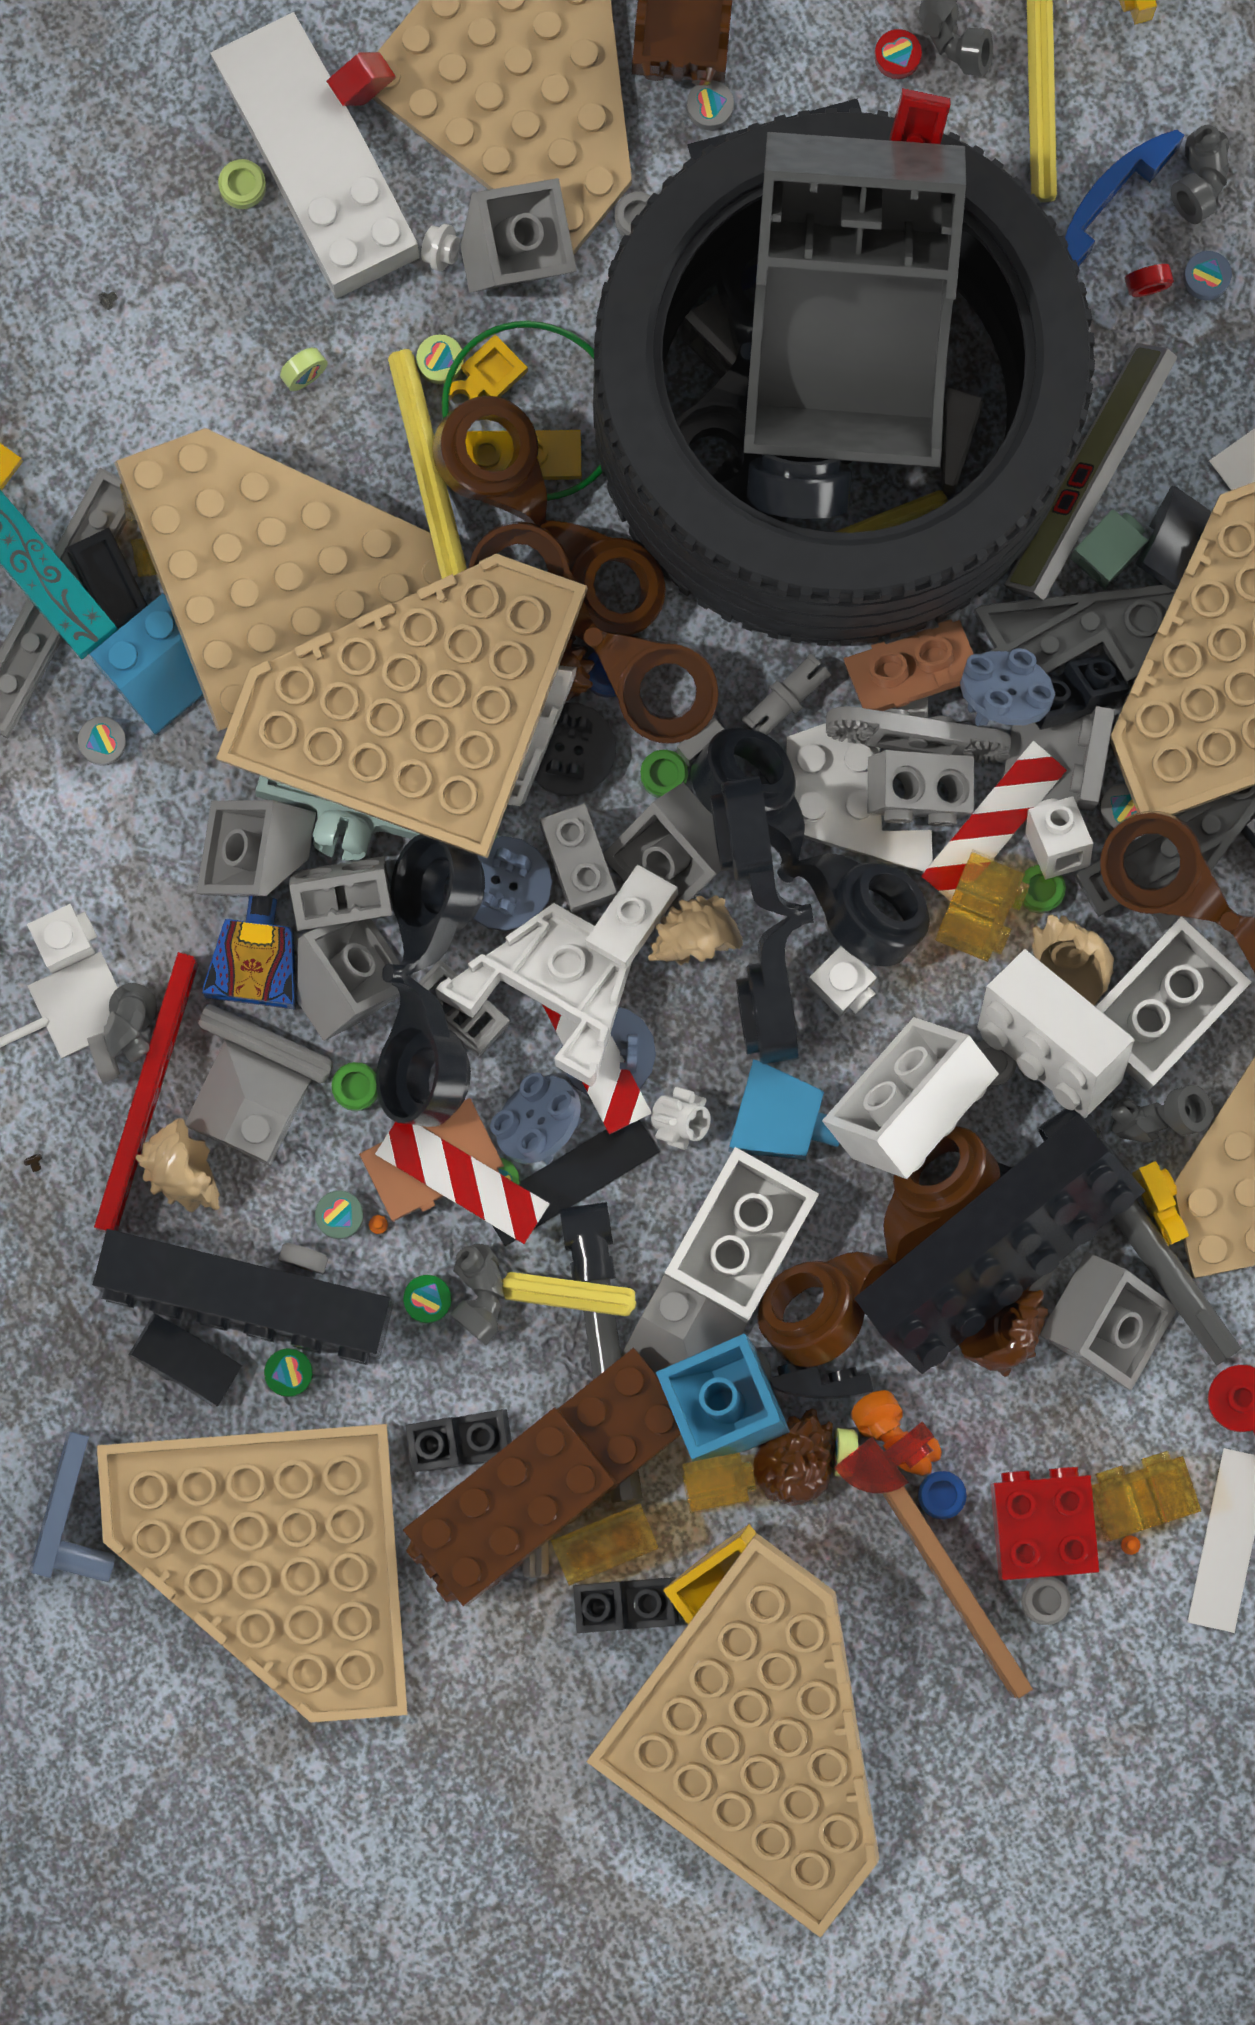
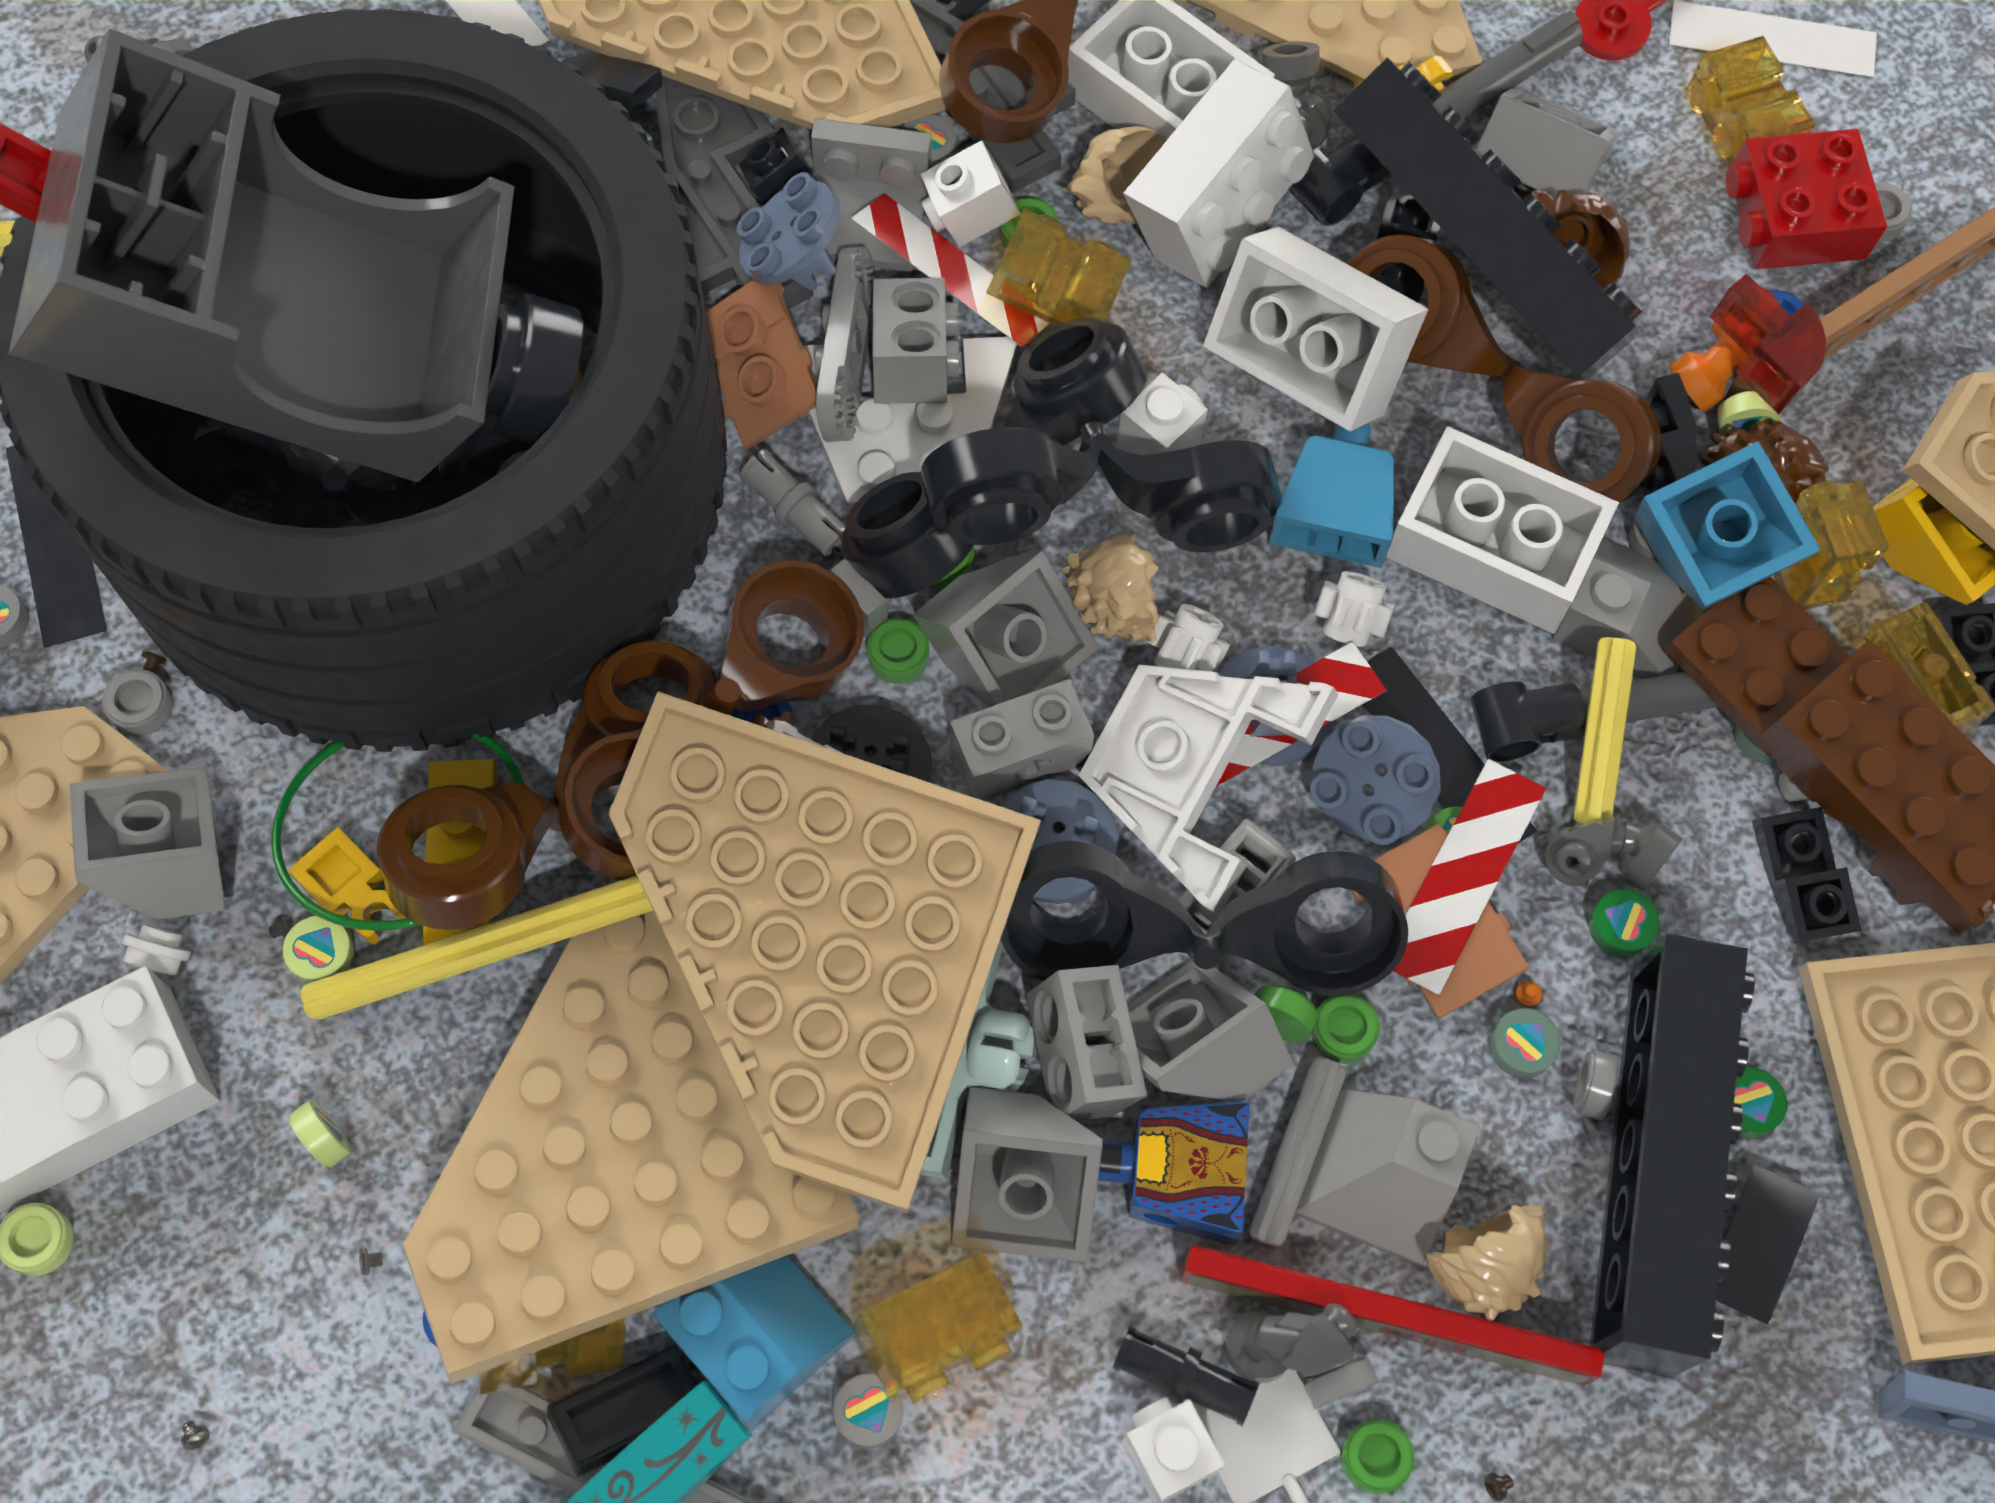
camera: 90 degrees left, 15 degrees down
white plate [585,864,679,969] -> none
none -> clear smoke piece [268,913,295,939]
none -> clear smoke piece [359,1247,383,1276]
none -> clear yellow brick [852,1250,1023,1405]
none -> black pin [1113,1325,1260,1426]
none -> white gear [1147,604,1230,672]
none -> bright green tile [1255,985,1319,1043]
none -> bright green tile [1340,1419,1415,1495]

